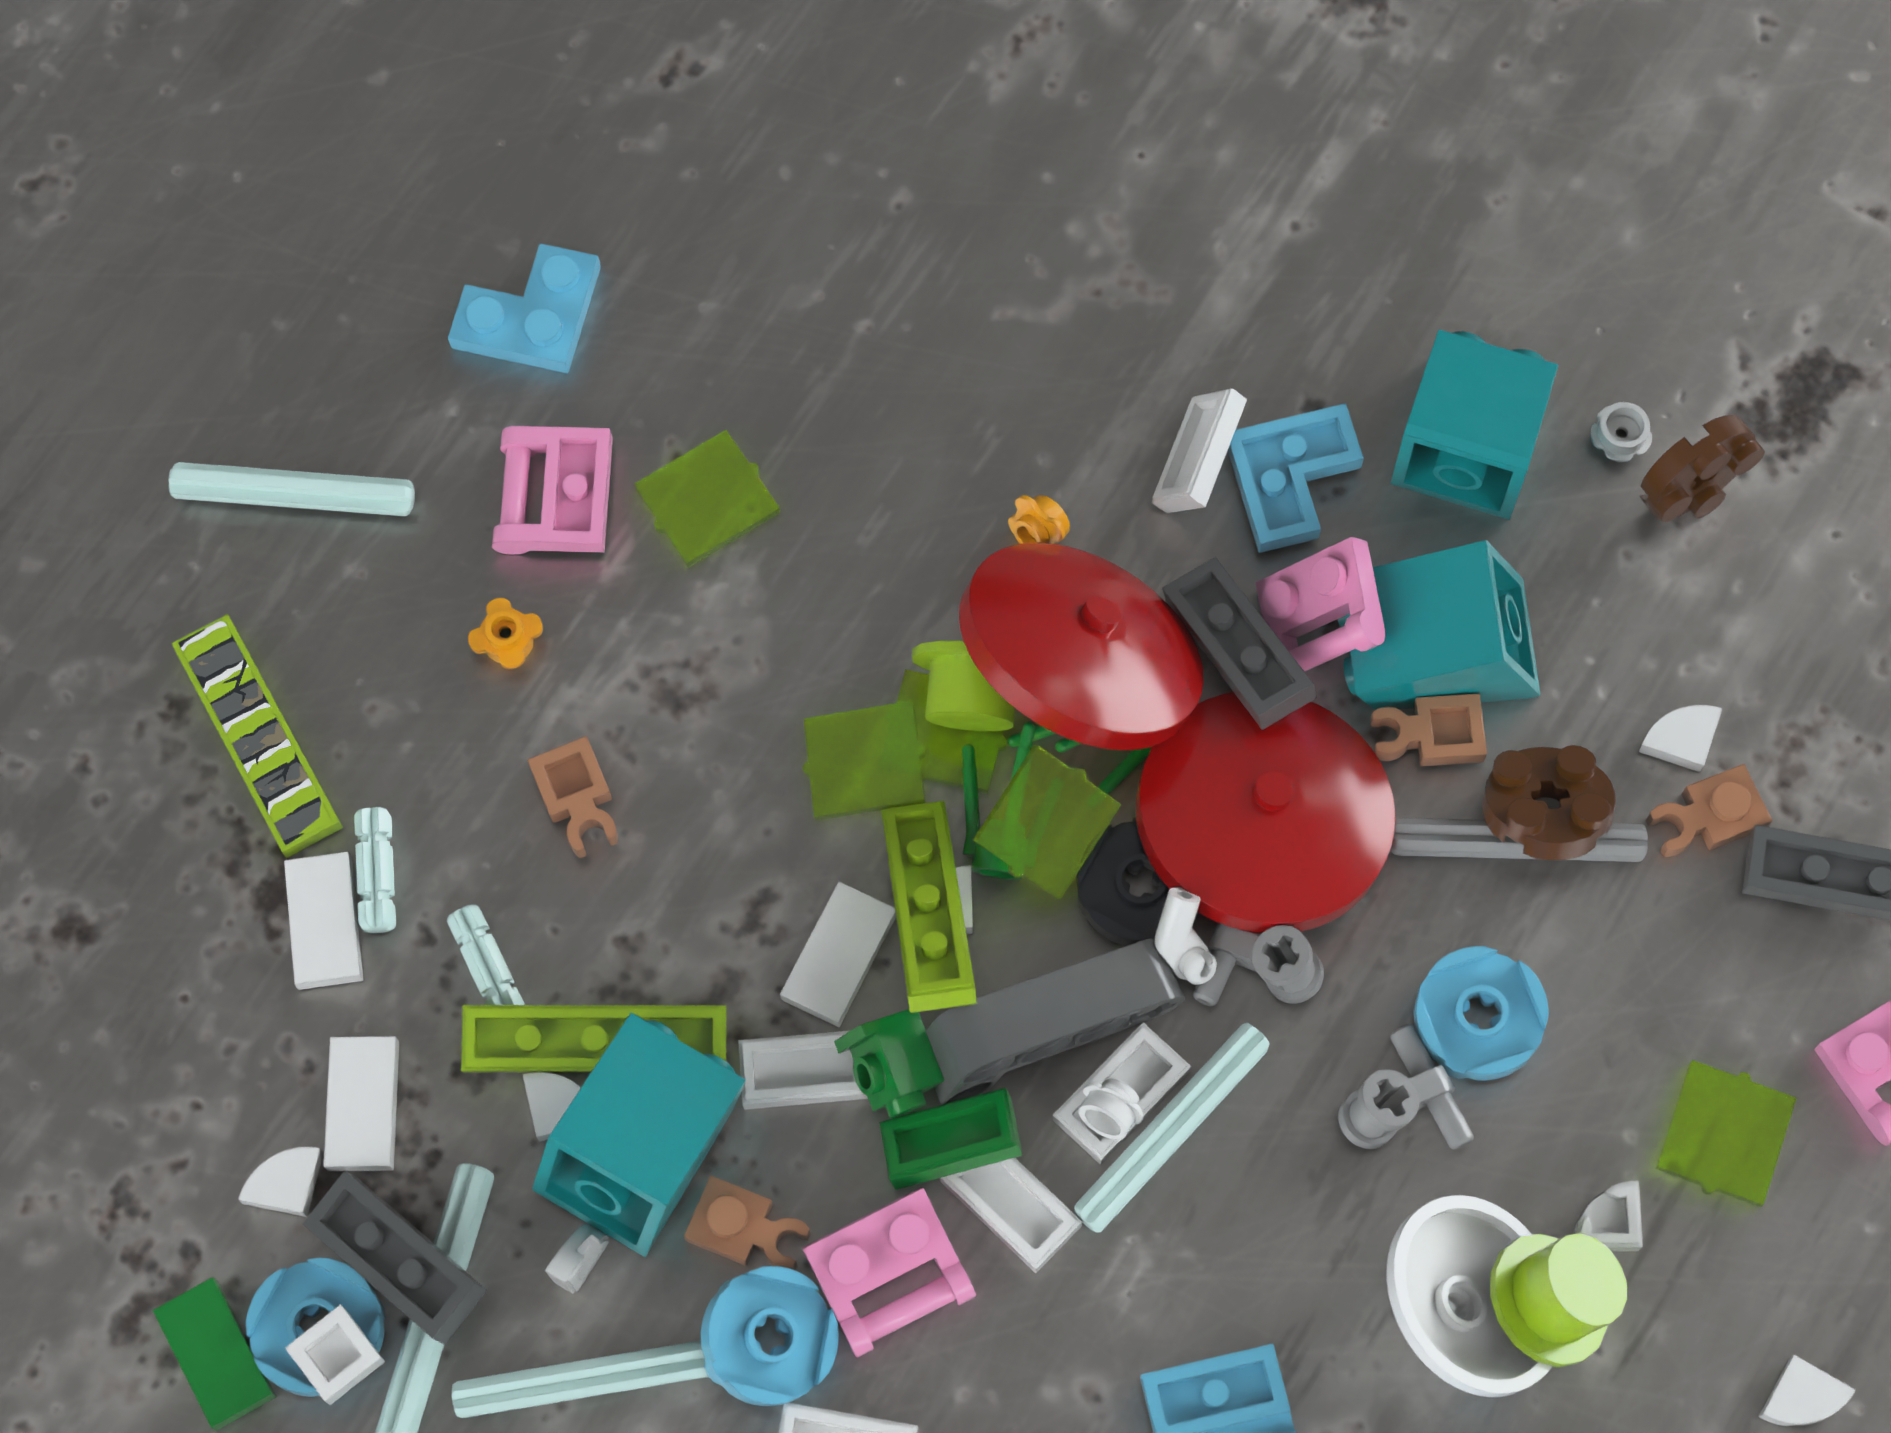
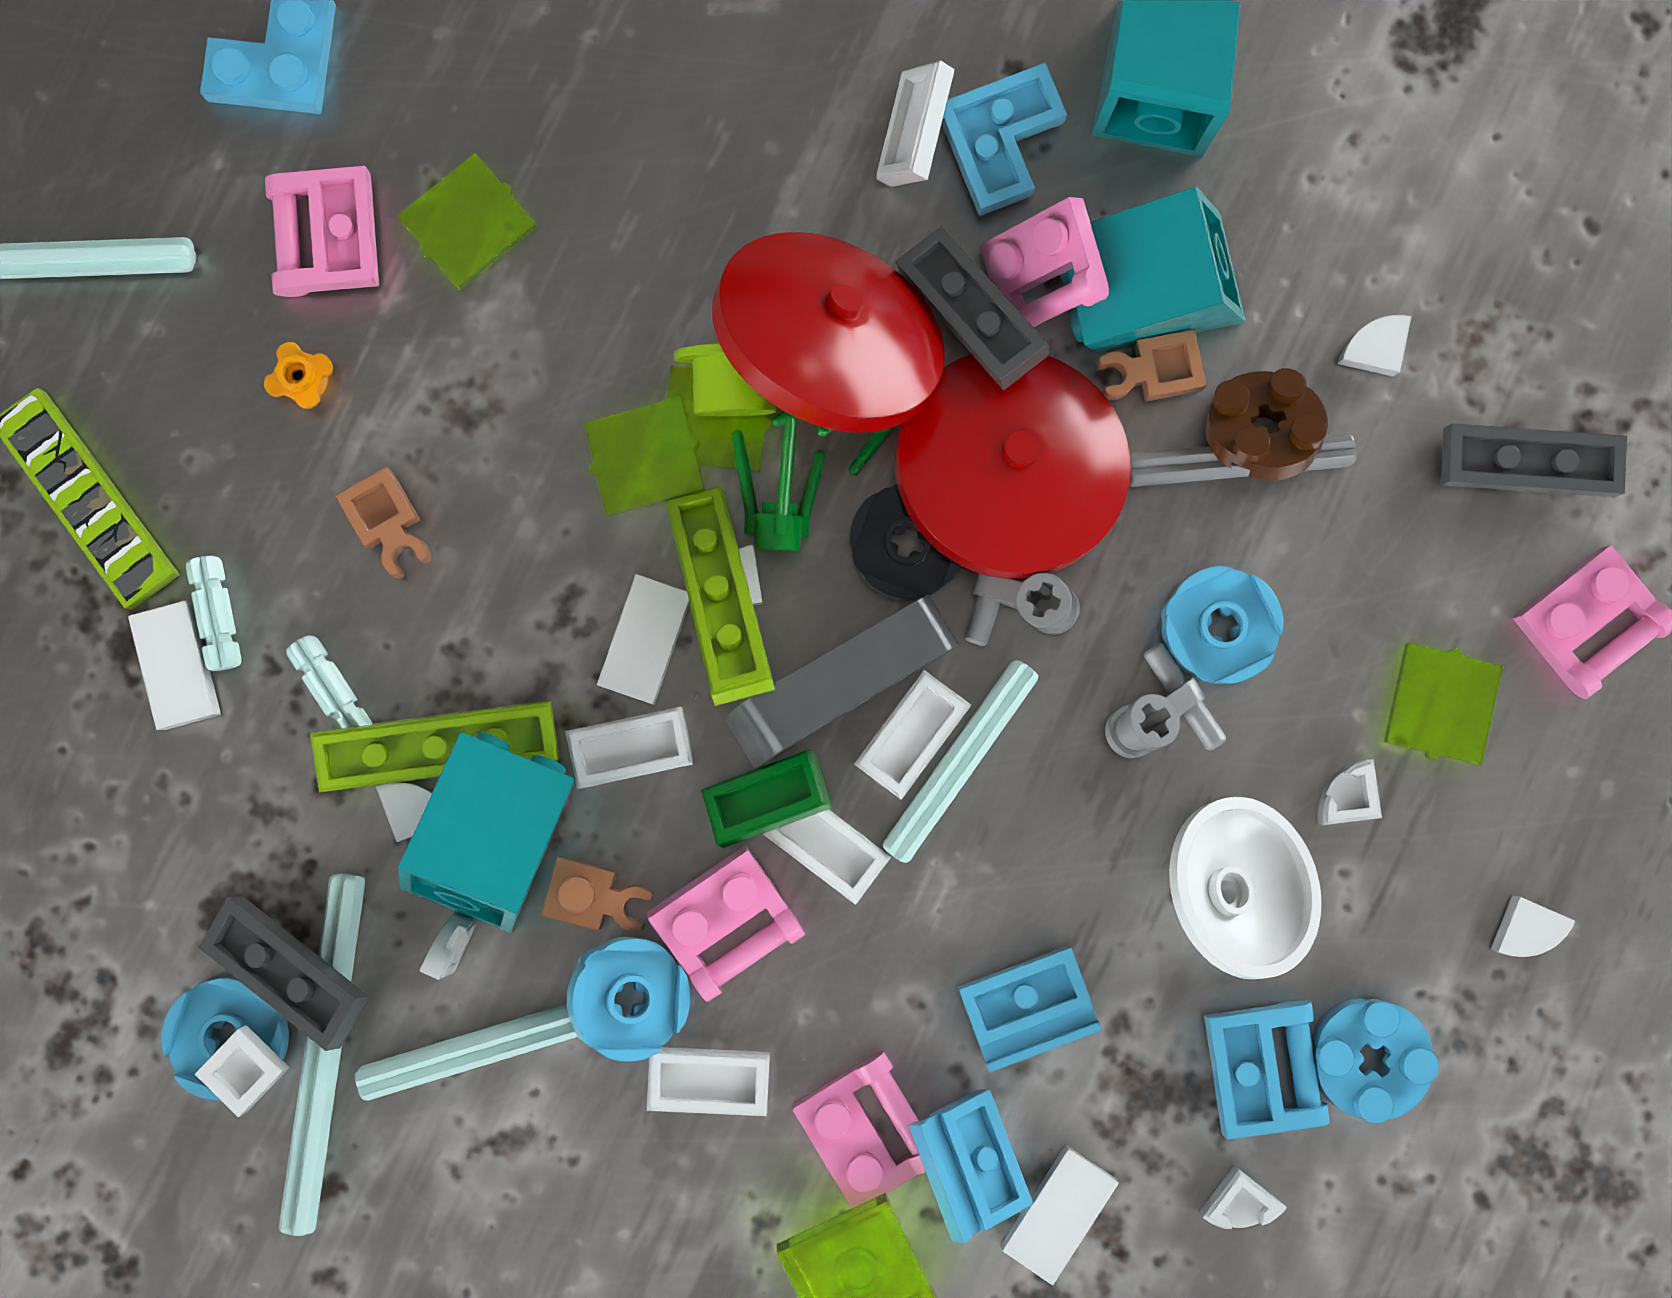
camera: 15 degrees left, 15 degrees up
green tile [152,1277,277,1431] -> none
white tile [238,1147,324,1217] -> none
white tile [324,1036,399,1171] -> none
green brick [834,1009,945,1118] -> none
clear neon green piece [973,745,1121,900] -> none
light orange plate [1008,495,1070,544] -> none
white plate [1079,1079,1143,1140] -> none
white arm [1154,887,1217,985] -> none
lime piece [1490,1233,1627,1368] -> none
white plate [1590,402,1652,462] -> none
reddish brown plate [1640,415,1765,523] -> none
nougat plate [1645,764,1773,857] -> none

